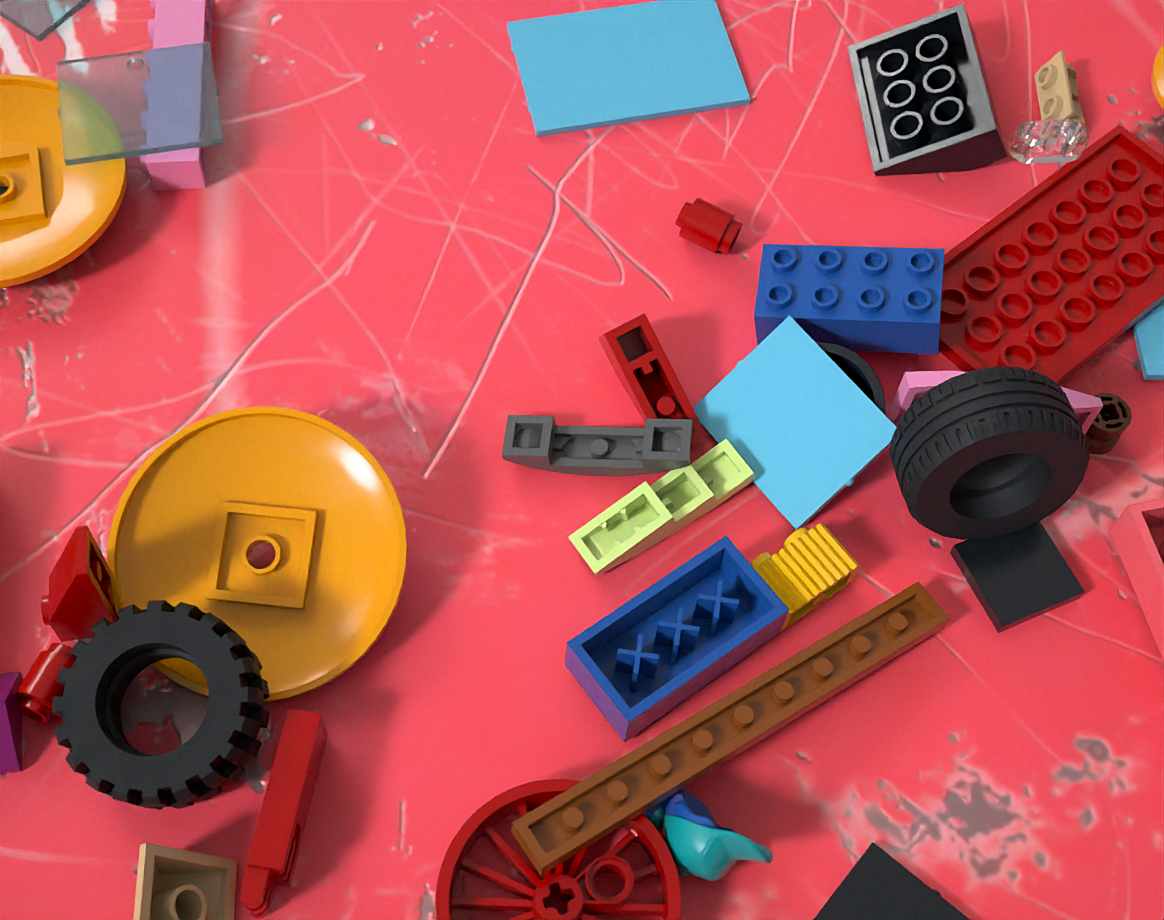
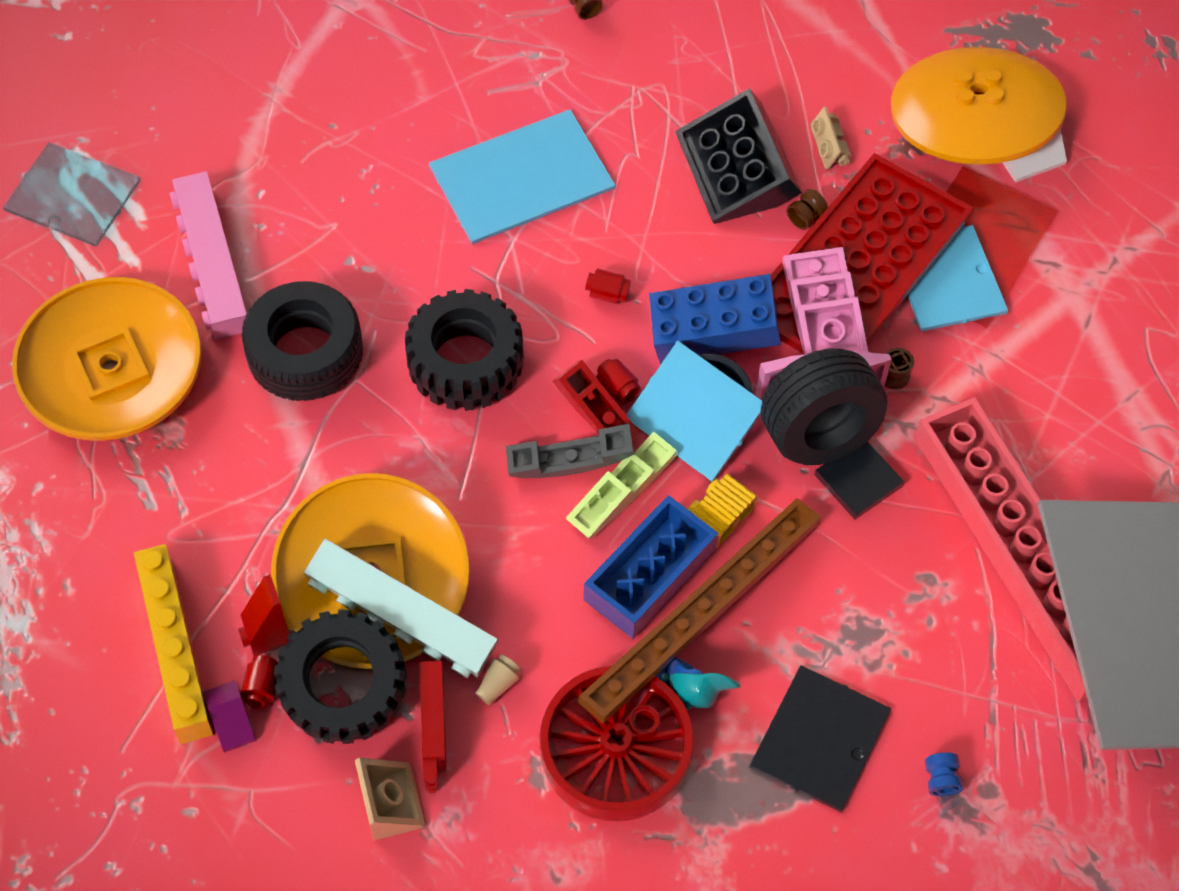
camera: 10 degrees left, 0 degrees up
clear light blue piece [56,42,224,166] -> none
clear beam [1007,119,1090,164] -> none
none -> black tyre [242,281,363,401]
none -> light aqua brick [304,539,498,678]
none -> black tyre [405,289,524,411]
none -> tan cone [475,654,522,706]
none -> red brick [596,359,641,404]
none -> bright pink slope [782,247,869,355]
none -> reddish brown wheel [786,189,828,230]

